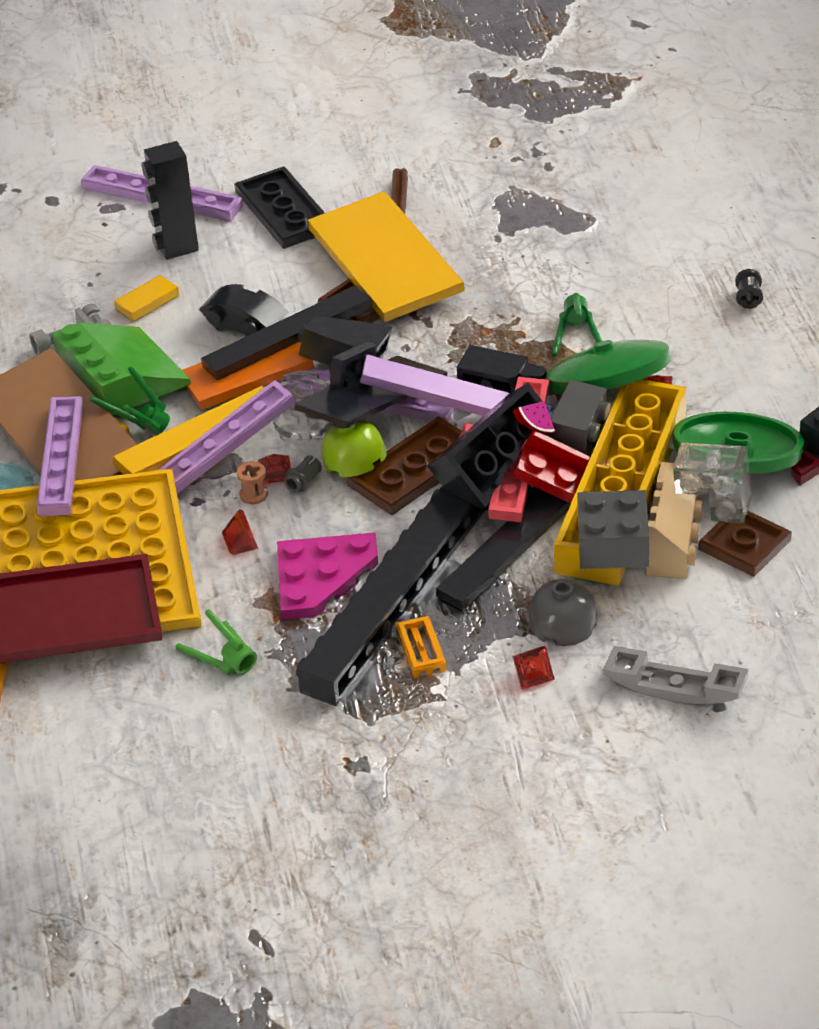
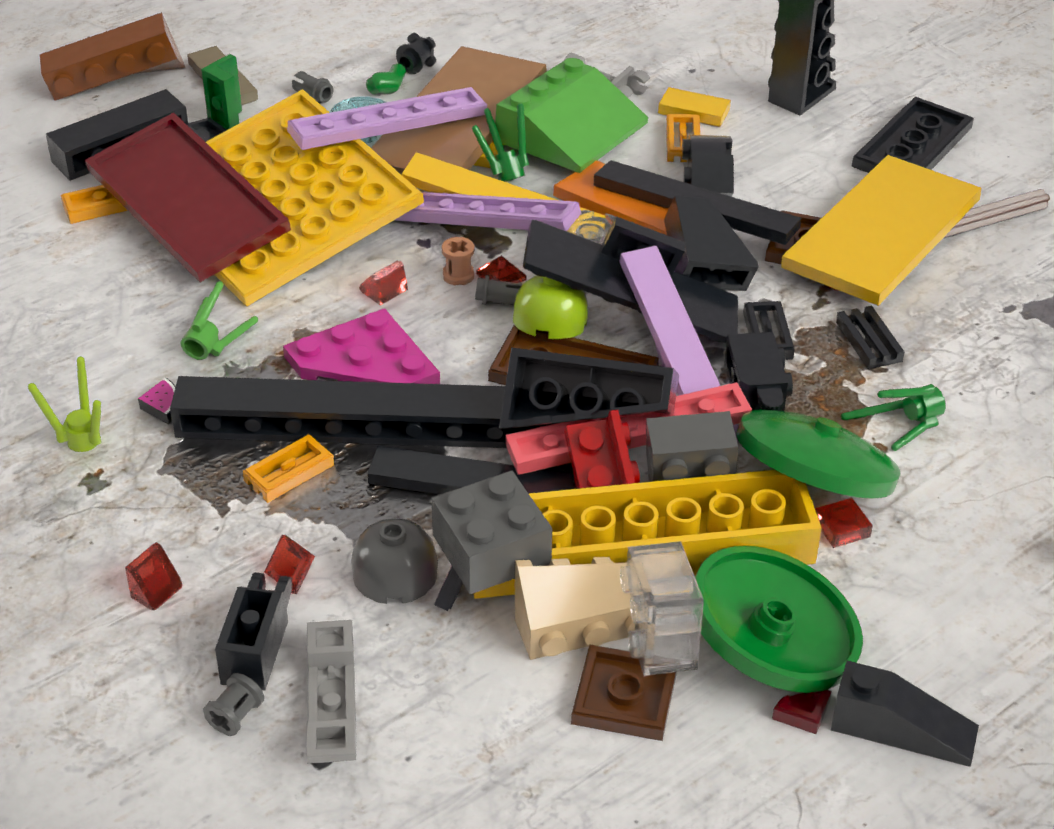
camera: 60 degrees right, 0 degrees up
lavender tile [81,165,243,221] -> none
dark pink tile [513,401,555,435] -> none
none -> lime plant [28,356,102,452]
none -> clear red slope [125,542,183,610]
none -> dark pink tile [138,378,176,425]
none -> dark grey bush [203,673,264,736]
none -> black hinge [215,572,292,691]
none -> black tile [434,565,463,611]
none -> light orange tile [666,114,700,162]
none -> black tile [743,301,795,360]
none -> black tile [836,305,905,369]

